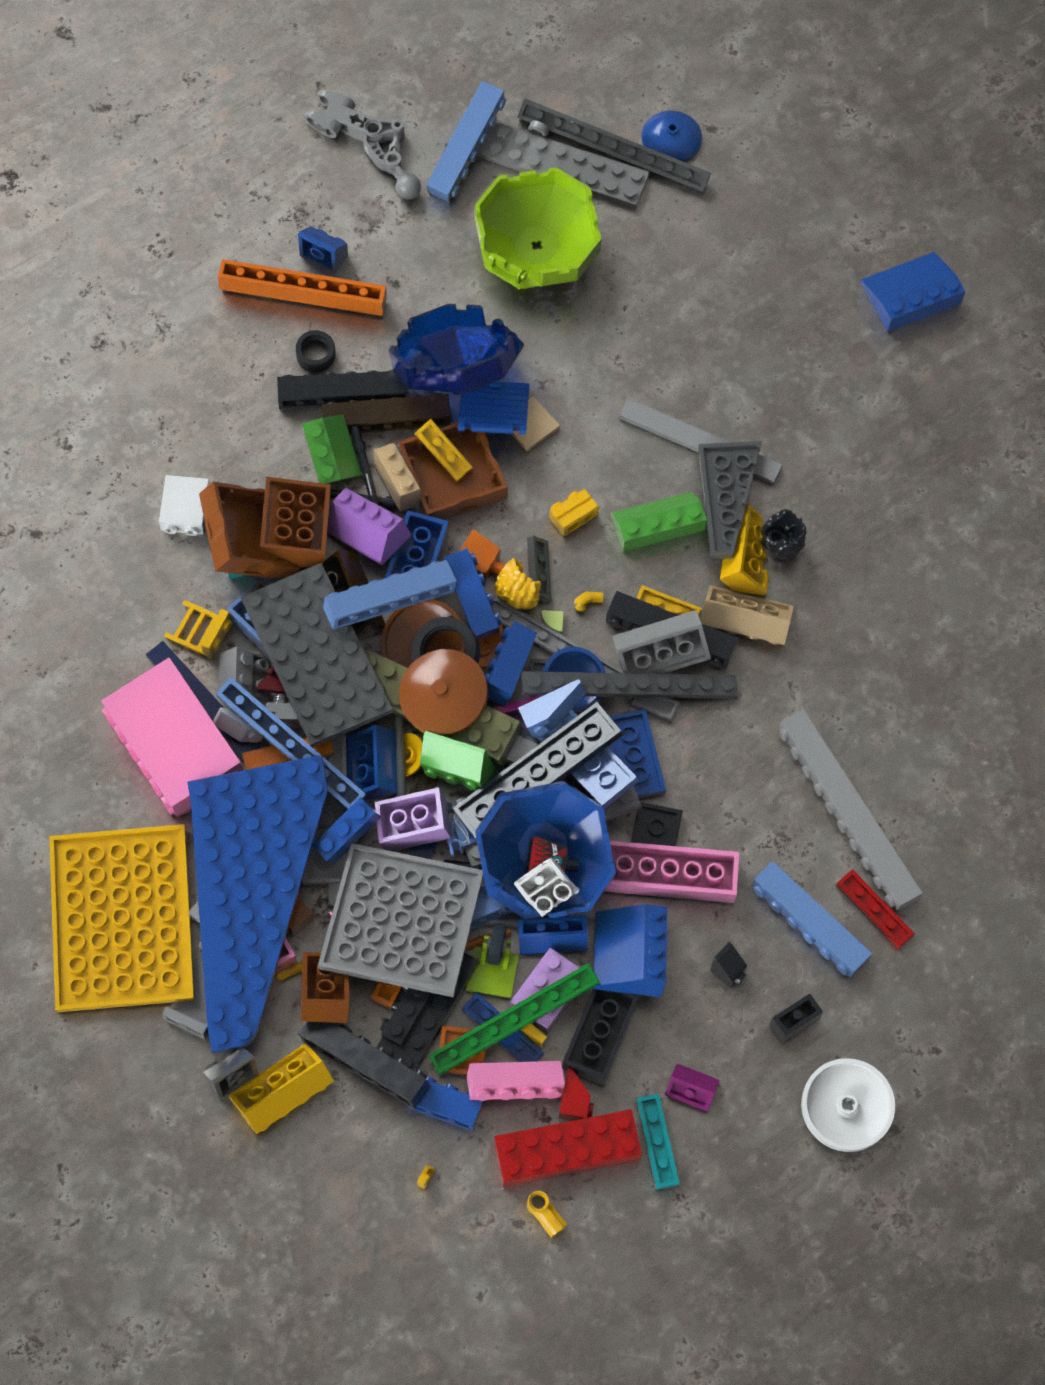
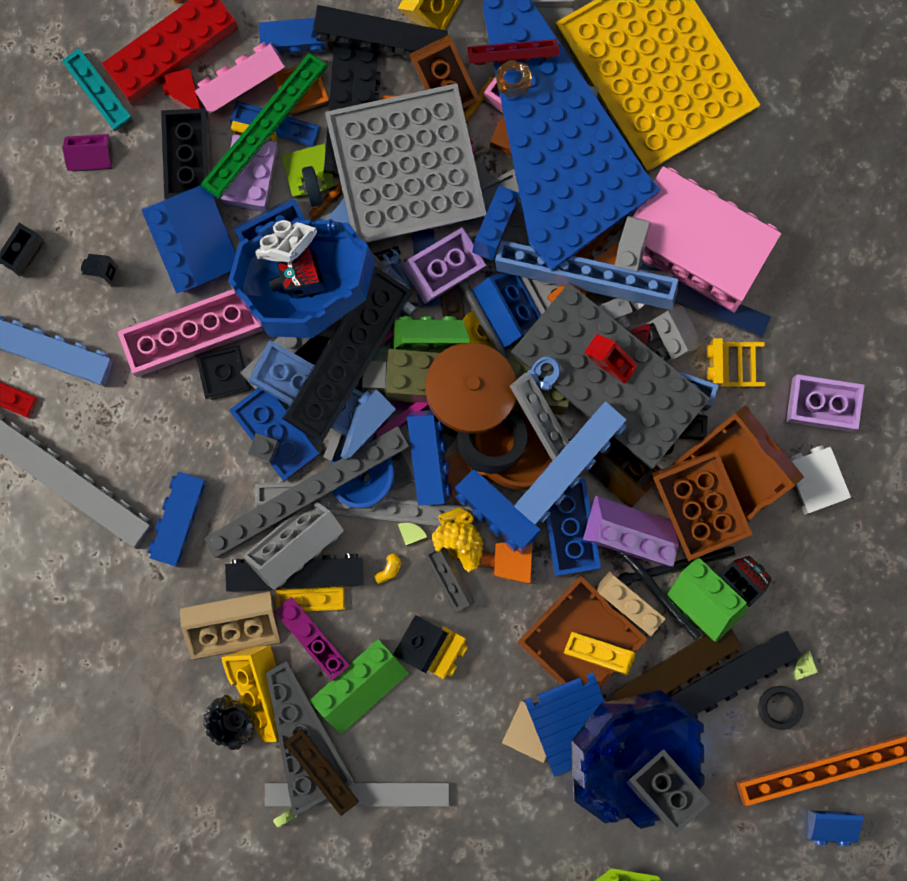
camera: 160 degrees right, 15 degrees up
none -> blue brick [148,471,207,568]
none -> dark grey brick [248,433,280,465]
none -> yellowish green tile [273,809,298,827]
none -> magenta slope [274,597,350,681]
none -> dark brown tile [284,728,359,816]
none -> black plate [393,615,449,674]
none -> yellow arm [438,508,474,525]
none -> dark red plate [467,39,559,65]
none -> clear orange piece [496,60,532,98]
none -> light grey plate [510,373,569,461]
none -> medium blue piece [527,356,561,390]
none -> red slope [584,334,638,384]
none -> light grey slope [615,216,650,271]
none -> dark grey slope [626,749,711,834]
none -> black torso [719,556,772,607]
none -> lavender brick [786,374,864,433]
none -> yellowish green tile [794,651,818,680]

